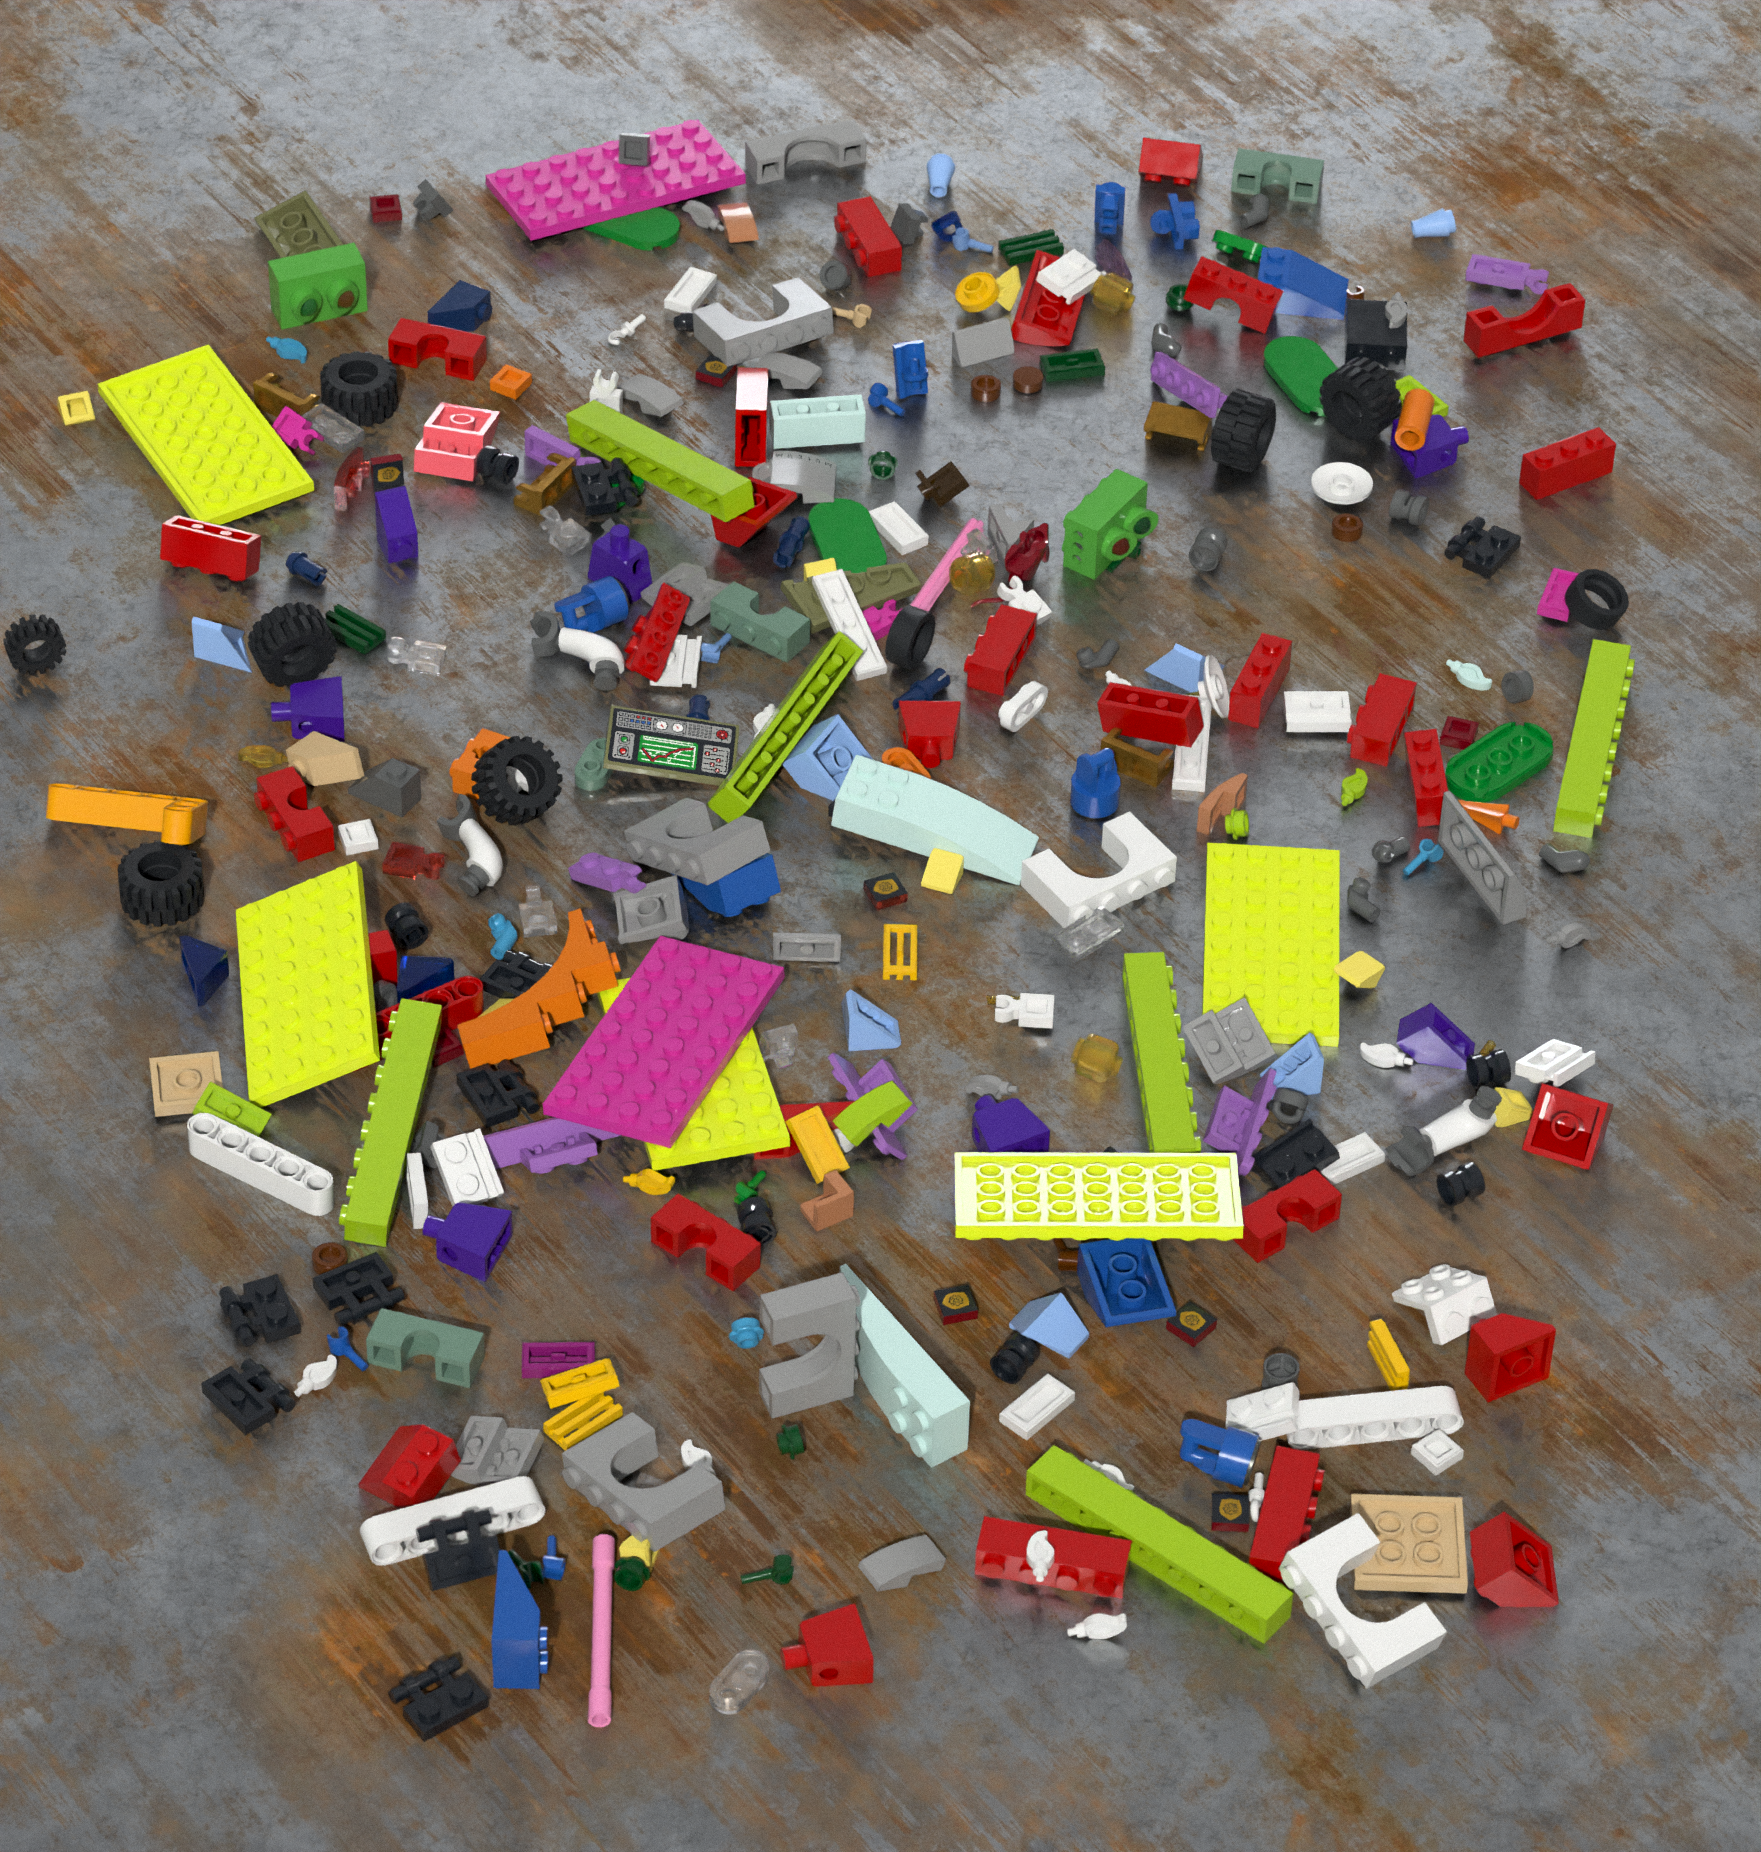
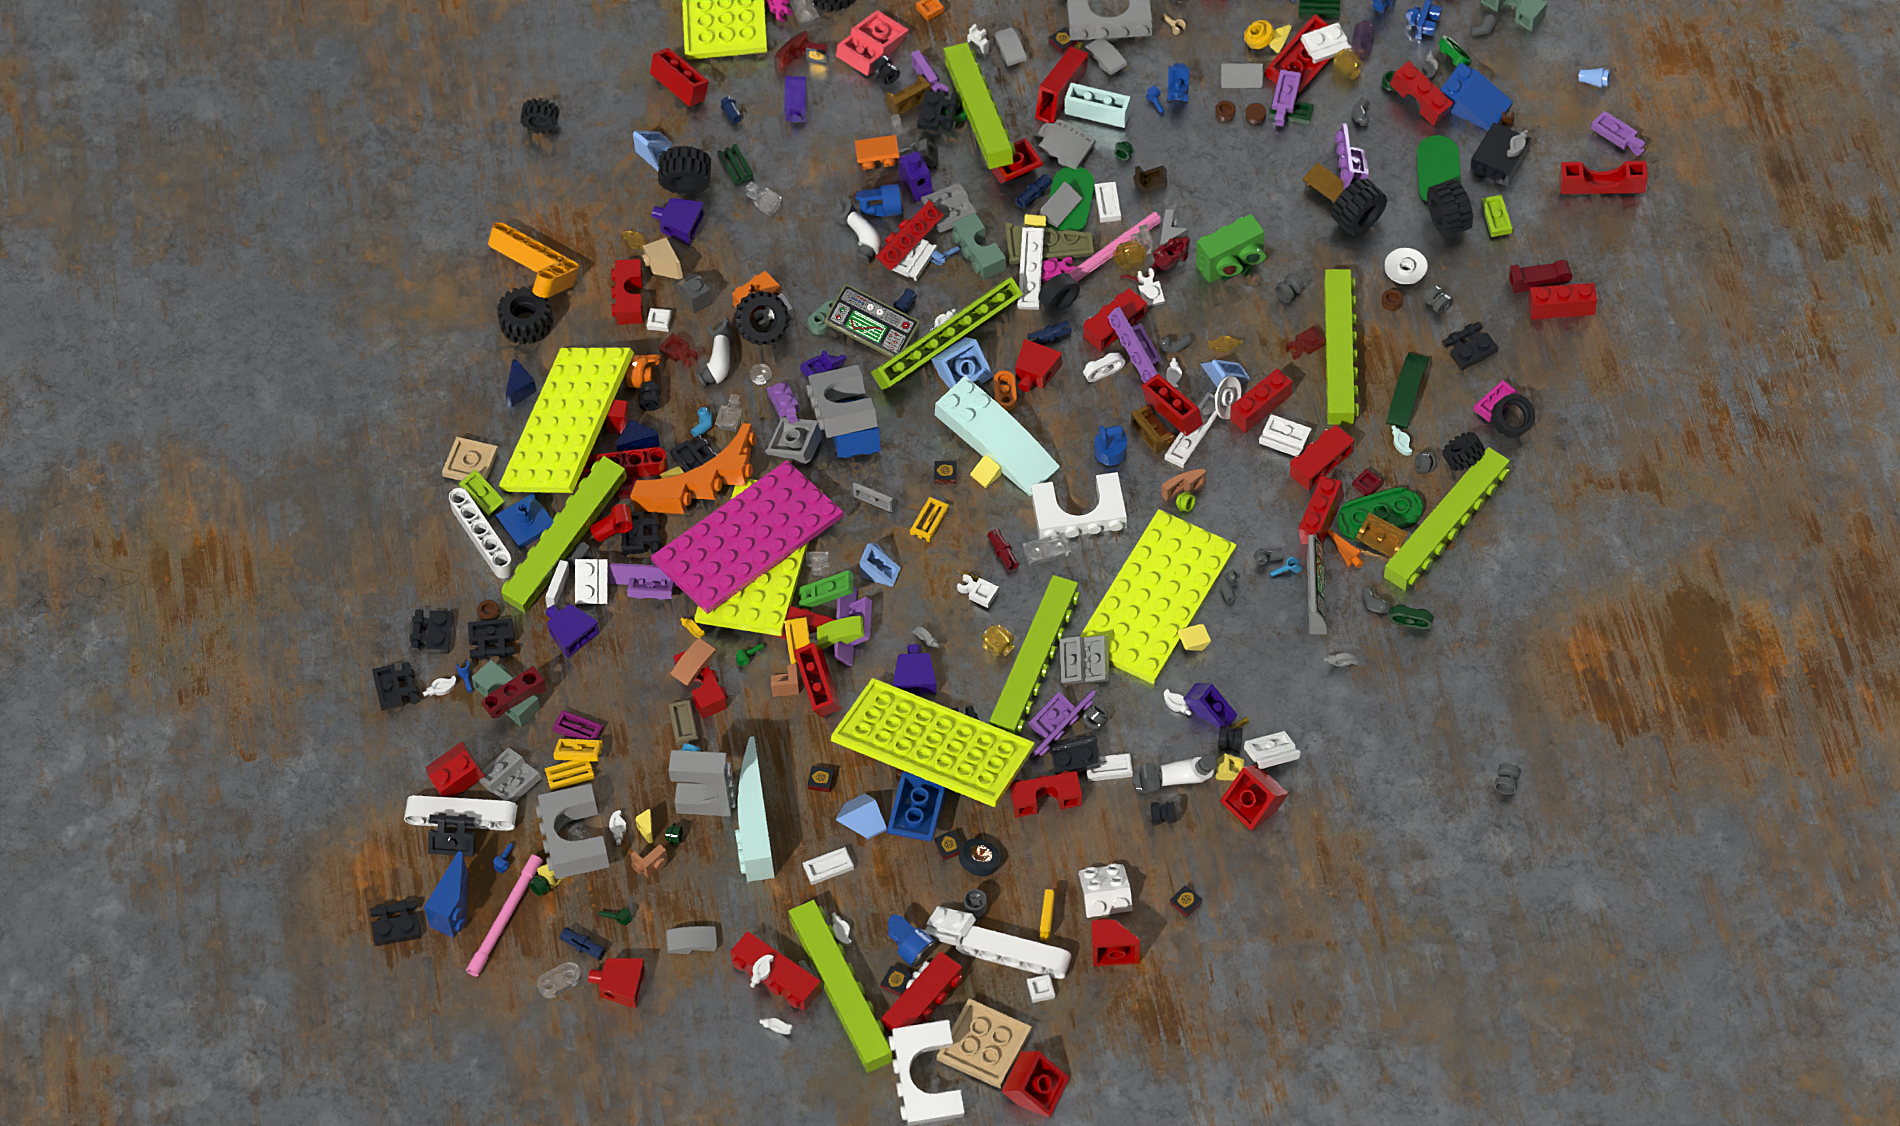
camera: 30 degrees right, 15 degrees up
dark grey tile [373,980,399,1013] -> none
dark green hand [508,1550,544,1589] -> none
black wheel [737,1197,777,1246] -> none
black wheel [990,1333,1039,1384] -> none
light blue slope [1260,1032,1324,1100] -> none
lime piece [1341,768,1368,806] -> none
dark purple torso [1390,414,1469,478] -> none
orange brick [1395,389,1435,451] -> none
none -> dark red leg [482,666,547,719]
none -> blue tile [495,493,553,550]
none -> dark blue pin [559,927,606,961]
none -> red piece [590,504,633,542]
none -> orange head [623,354,661,388]
none -> nougat bracket [630,844,668,878]
none -> light yellow slope [636,809,653,844]
none -> dark tan tile [668,700,699,746]
none -> nougat slope [670,638,717,686]
none -> clear tile [750,364,772,386]
none -> red brick [794,642,842,717]
none -> bright green plate [799,570,854,610]
none -> dark purple slope [800,351,846,378]
none -> orange slope [855,135,899,170]
none -> black wheel [959,838,1001,876]
none -> dark red pin [987,529,1020,571]
none -> light grey slope [1040,182,1082,228]
none -> medium lavender bracket [1107,307,1162,383]
none -> tile [1170,885,1203,917]
none -> clear yellow piece [1208,335,1243,352]
none -> medium lavender plate [1272,70,1301,127]
none -> clear red plate [1286,326,1326,360]
none -> lime brick [1324,269,1359,425]
none -> pearl gold hinge [1355,513,1408,558]
none -> dark green slope [1386,352,1429,429]
none -> dark green plate [1388,604,1434,629]
none -> black tyre [1442,432,1485,471]
none -> dark red leg [1508,260,1573,293]

